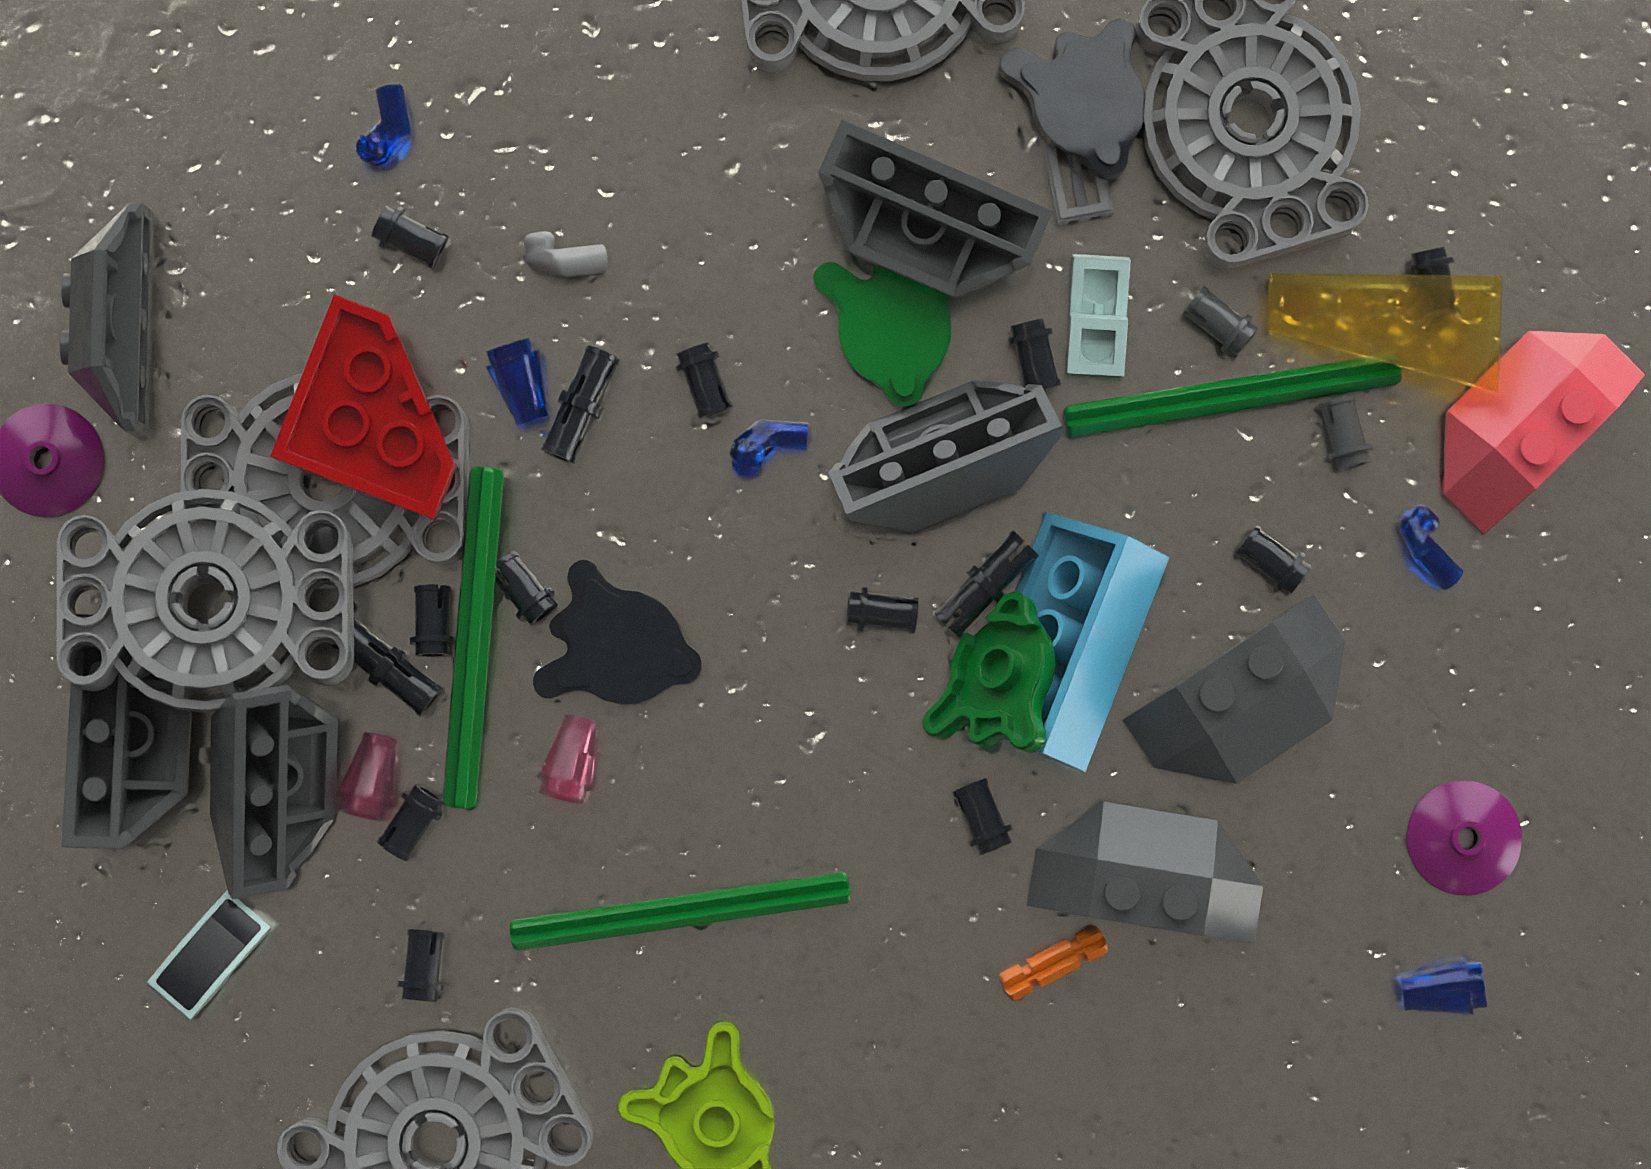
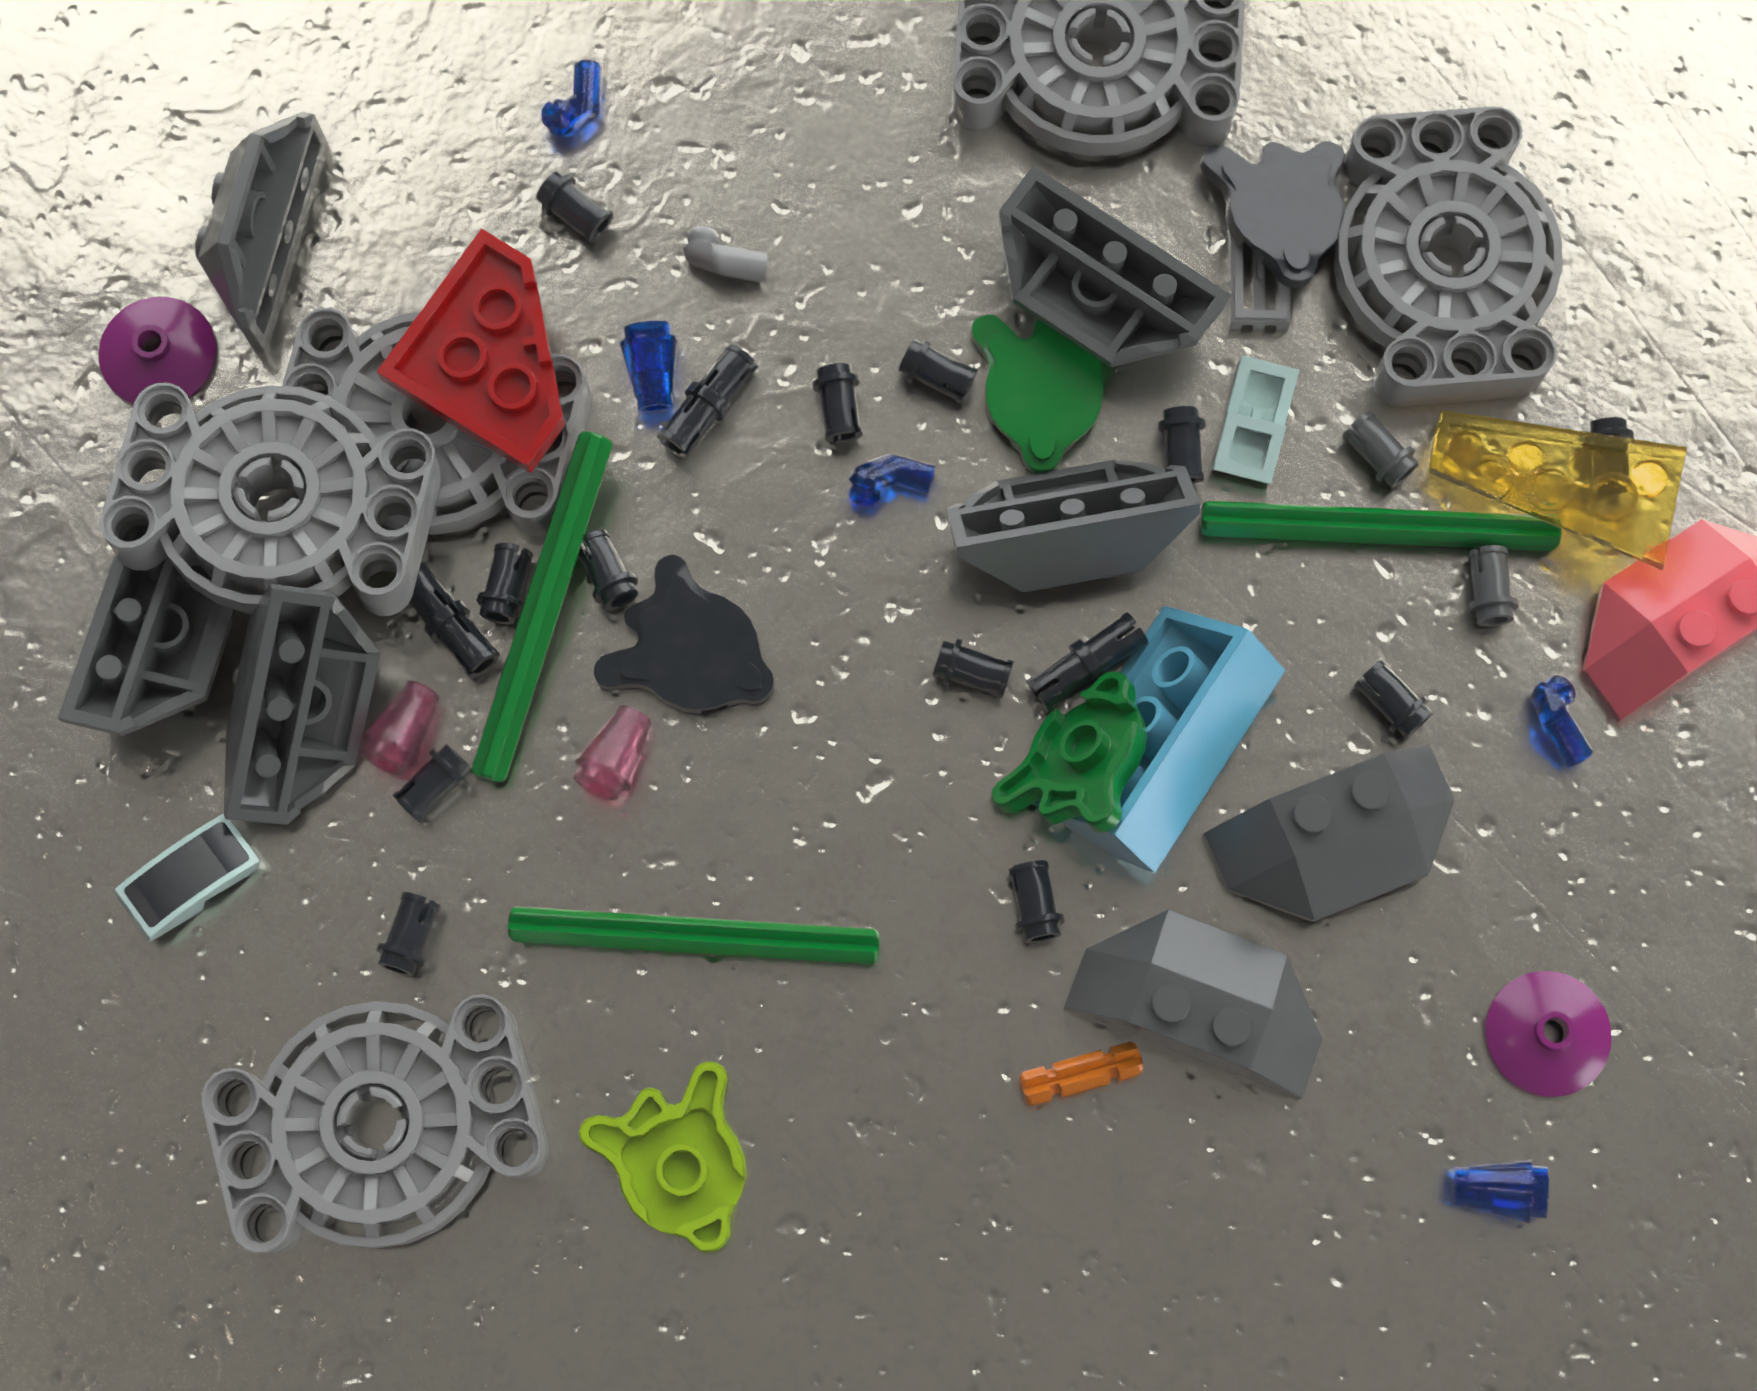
camera: 10 degrees right, 10 degrees down
none -> black pin [898,339,978,403]

